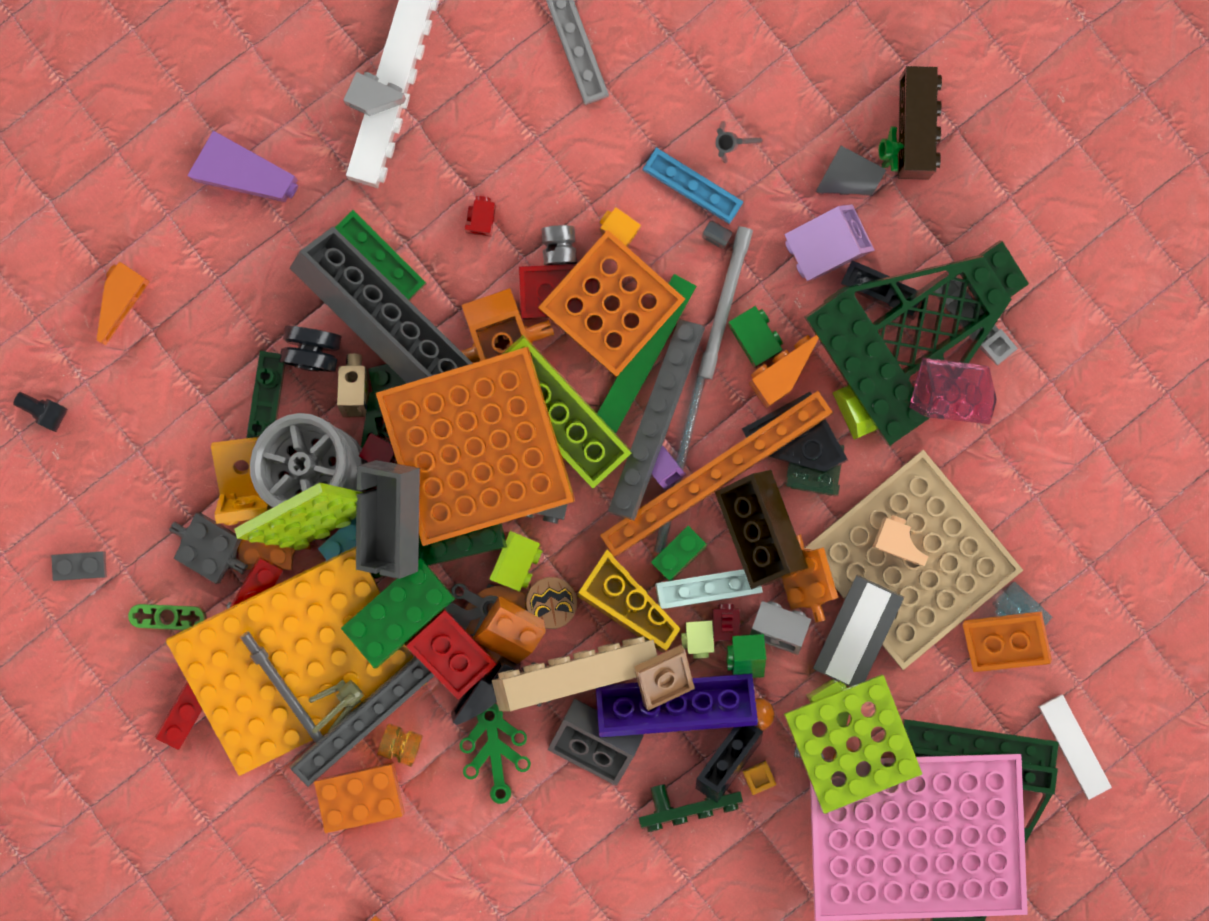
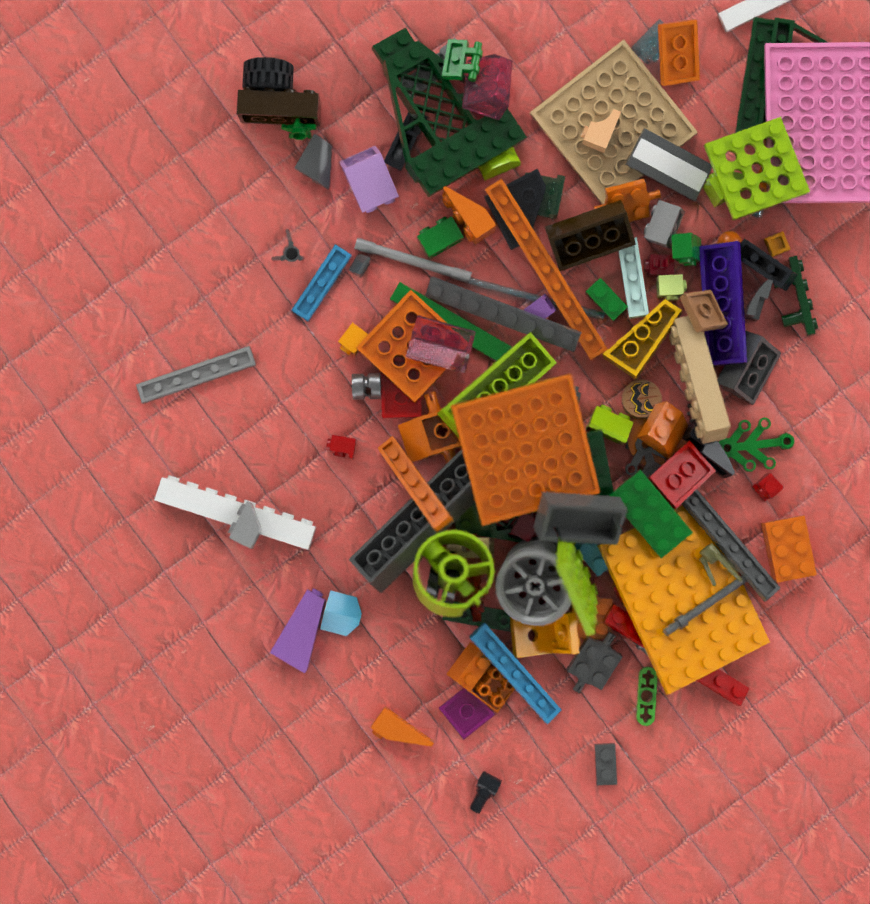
camera: 85 degrees left, 0 degrees up
green plate [335,210,427,301] -> none
clear yellow wheel [377,723,423,767] -> none
none -> black tyre [242,57,294,92]
none -> medium azure slope [320,590,362,636]
none -> orange plate [377,436,453,532]
none -> clear pink slope [406,315,476,373]
none -> lime animal [413,530,494,617]
none -> magenta tile [439,688,495,740]
none -> green plate [442,39,483,82]
none -> orange slope [446,642,515,713]
none -> clear red plate [467,564,485,622]
none -> dark azure plate [469,623,561,724]
none -> dark grey slope [744,279,773,322]
none -> red brick [751,473,784,501]

